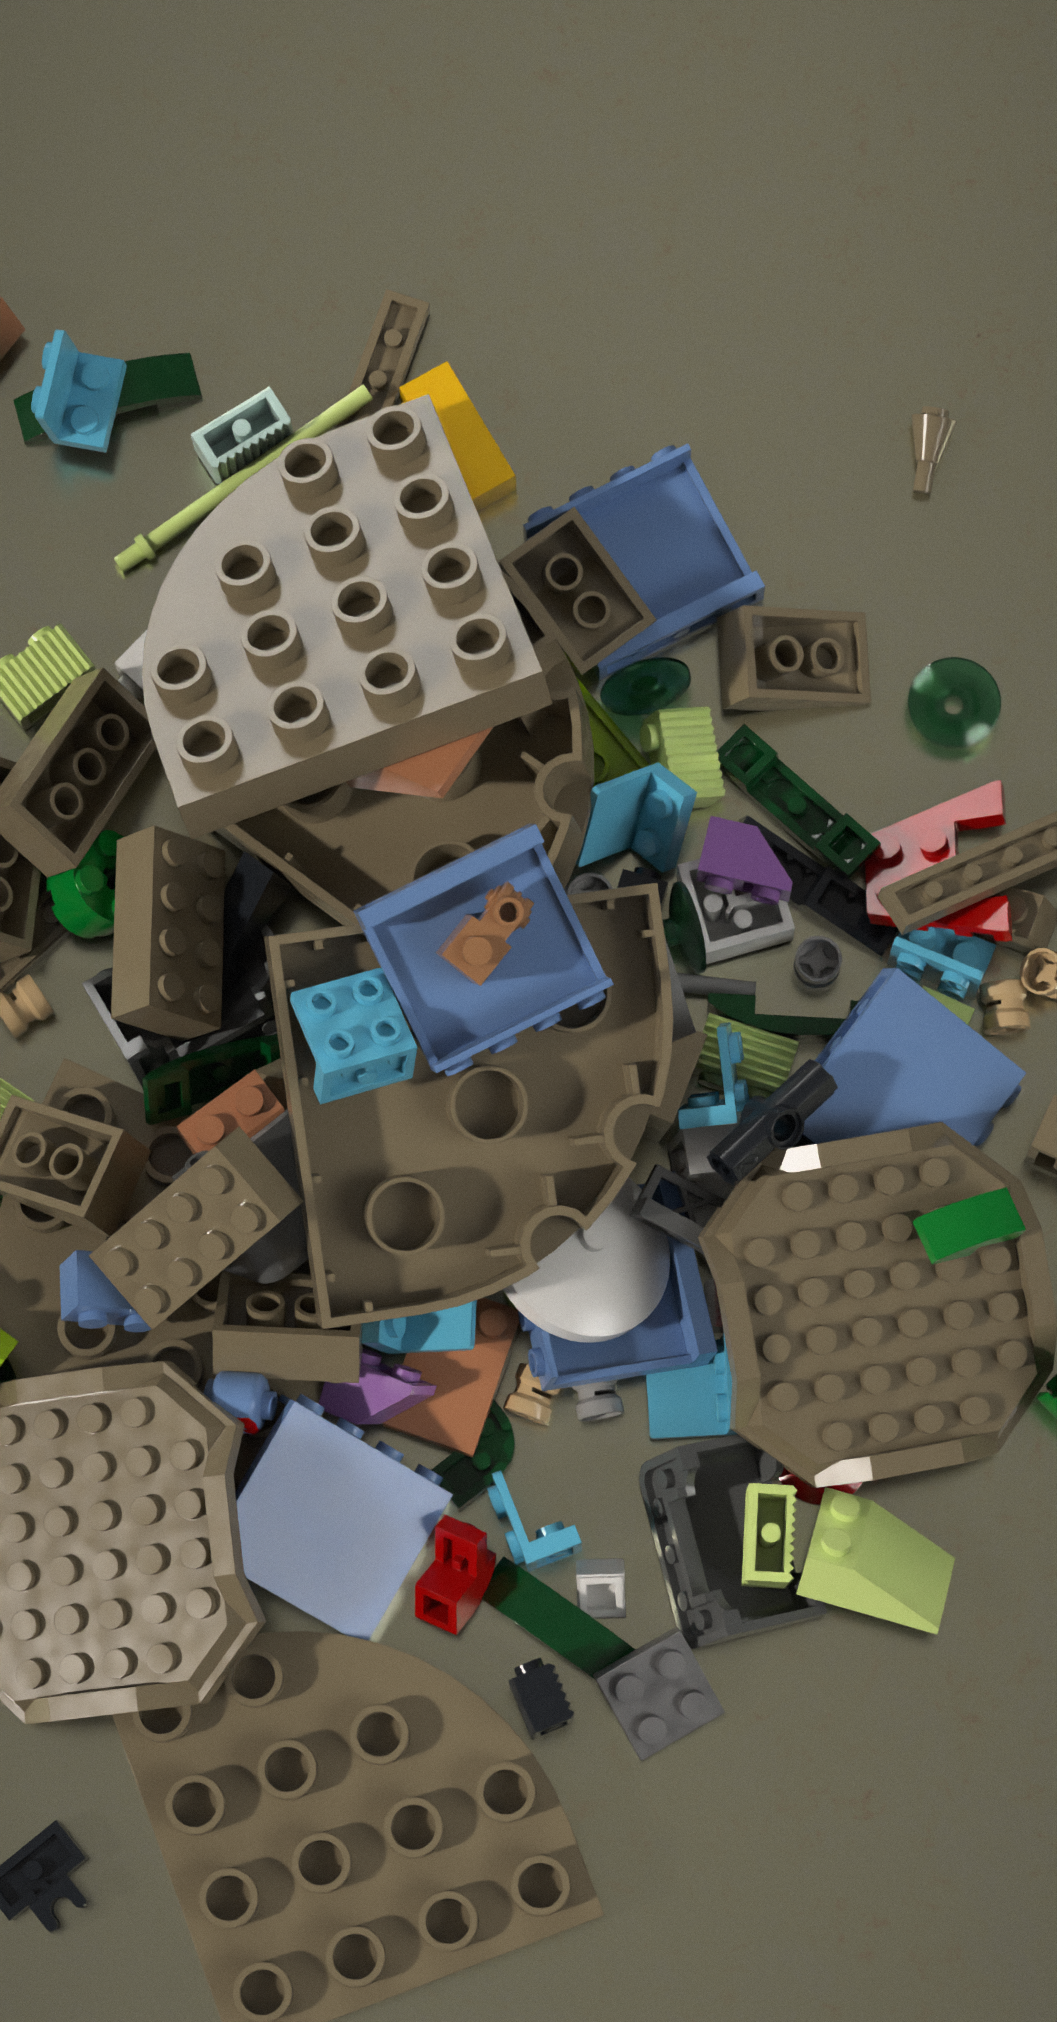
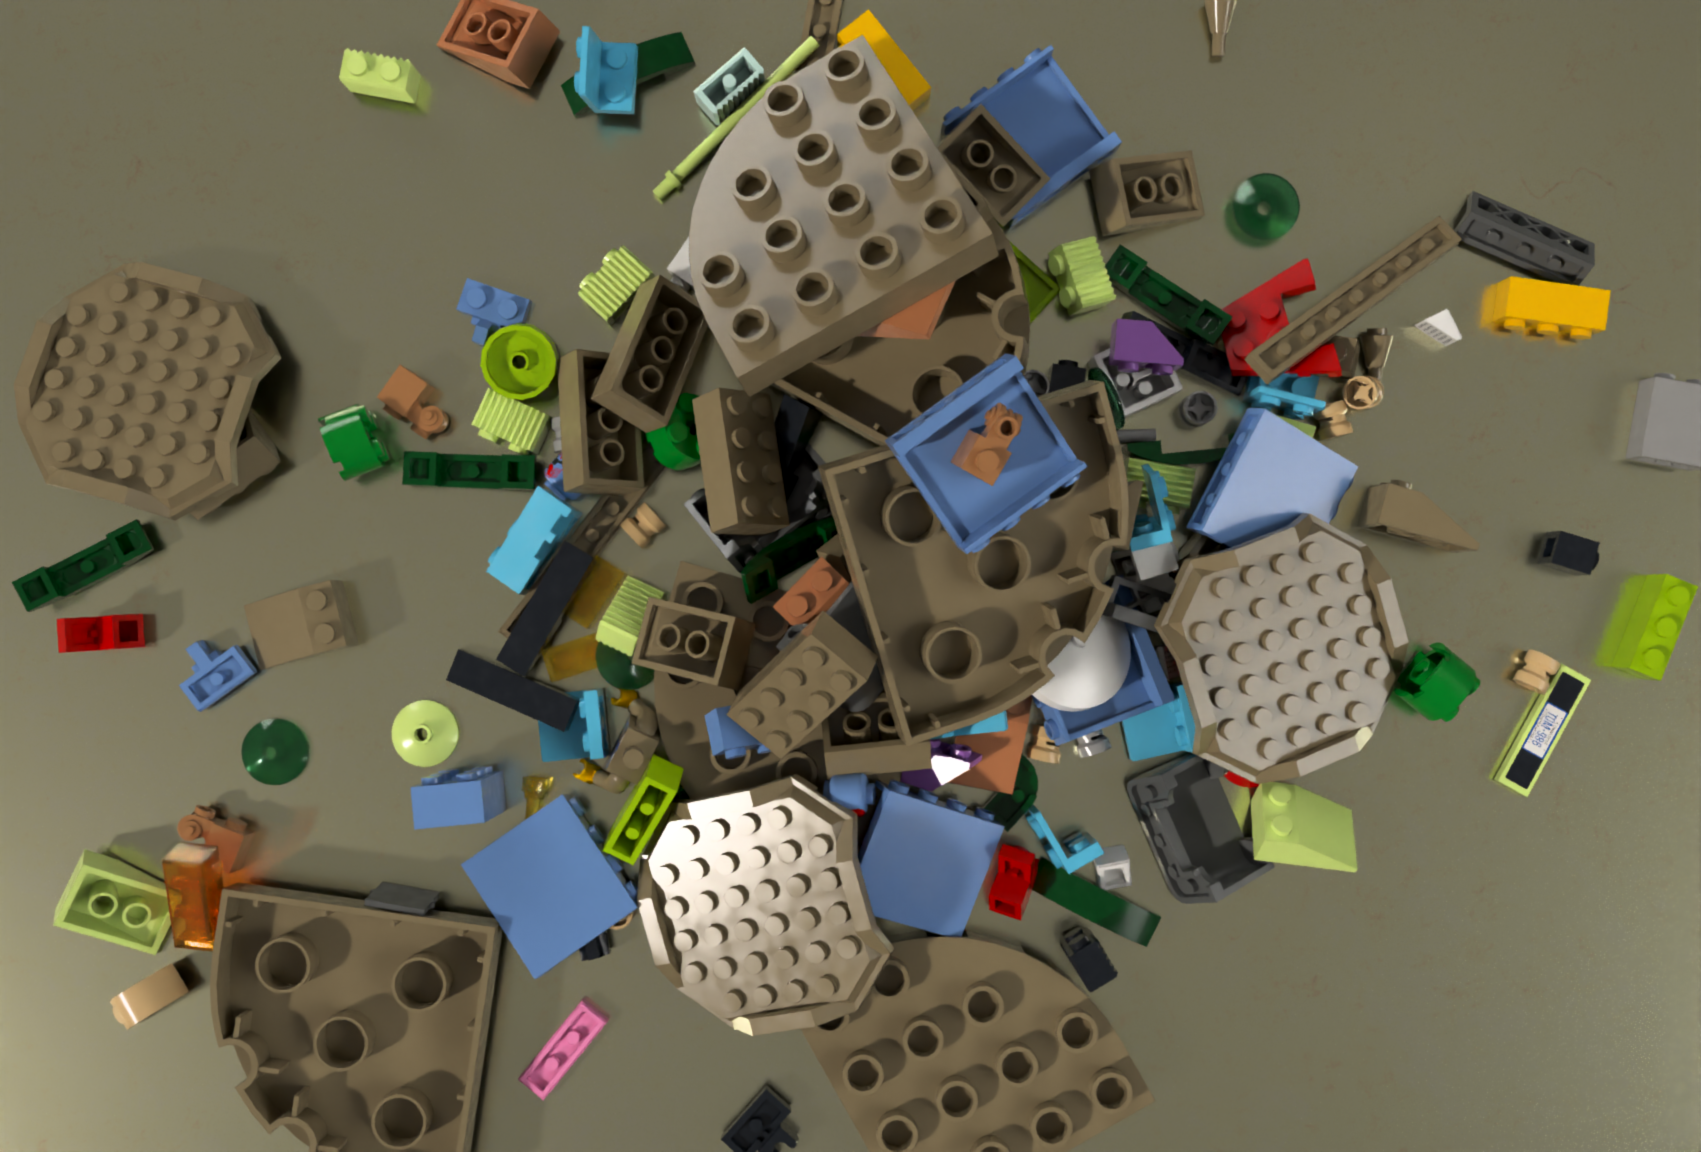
camera: 15 degrees left, 10 degrees up
medium azure bracket [290,968,417,1105] -> none
medium azure bracket [576,762,697,873] -> none
flat silver plate [593,1626,725,1761] -> none
clear green dish [600,657,691,716] -> none
black piece [706,1059,838,1186] -> none
yellowish green brick [741,1483,797,1589] -> none
green slope [913,1187,1026,1265] -> none

